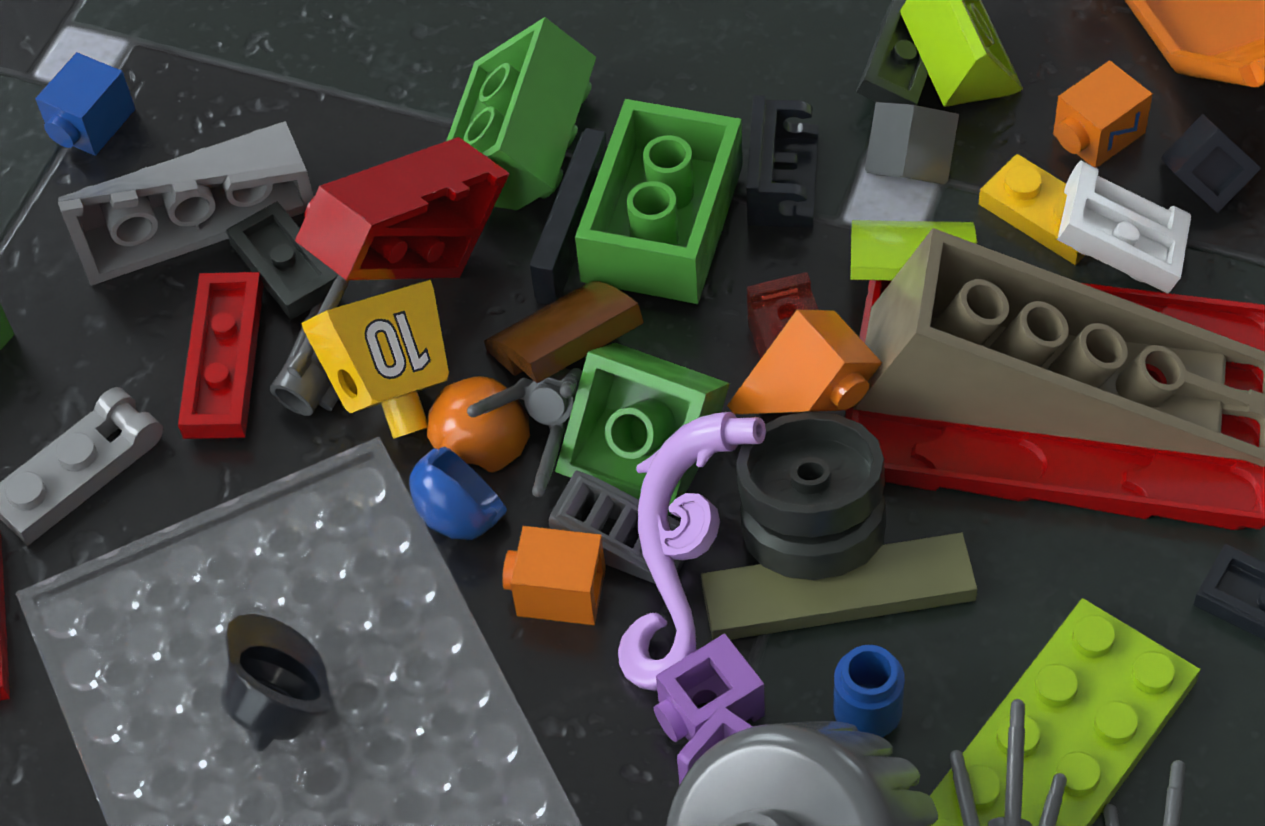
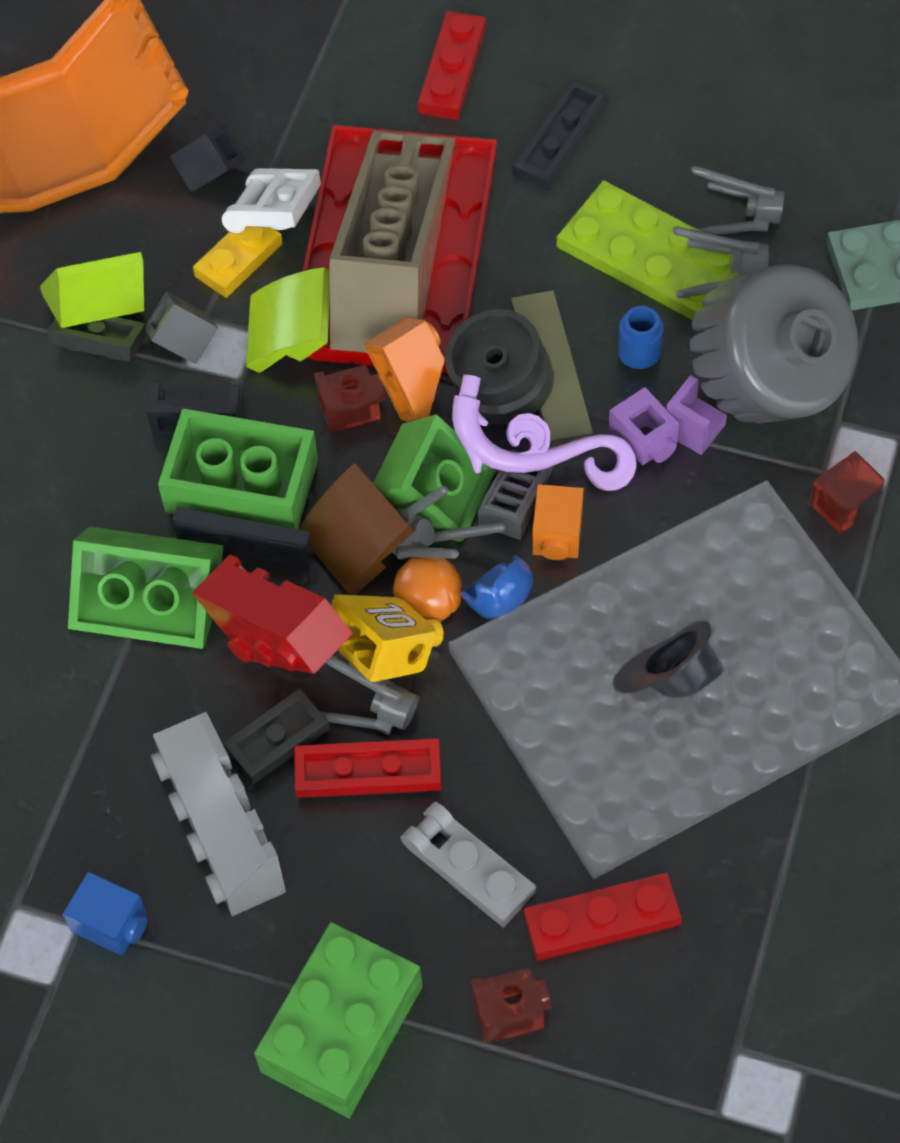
camera: 95 degrees left, 5 degrees up
orange brick [1053,60,1153,168] -> none

